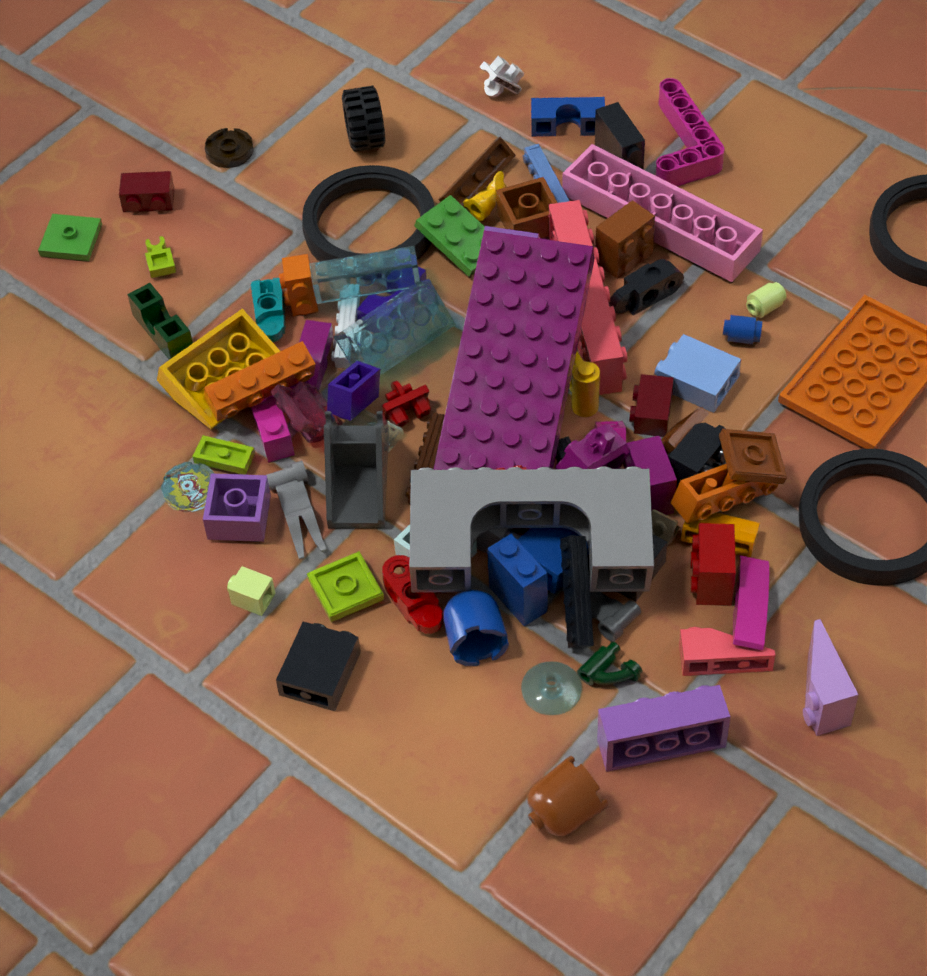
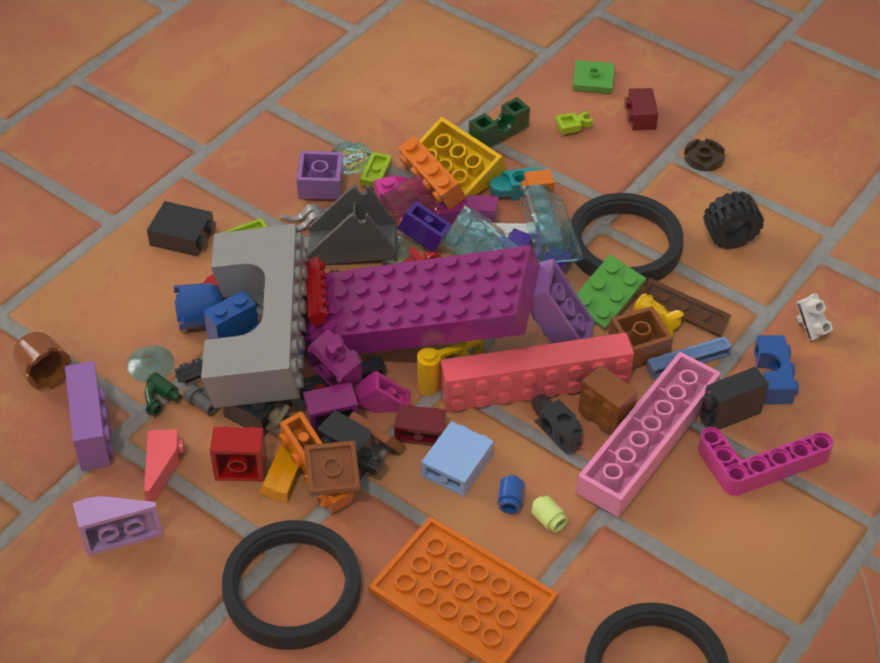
camera: 85 degrees right, 5 degrees down
yellowish green brick [227,566,276,616] -> none
dark pink slope [733,556,769,650] -> none

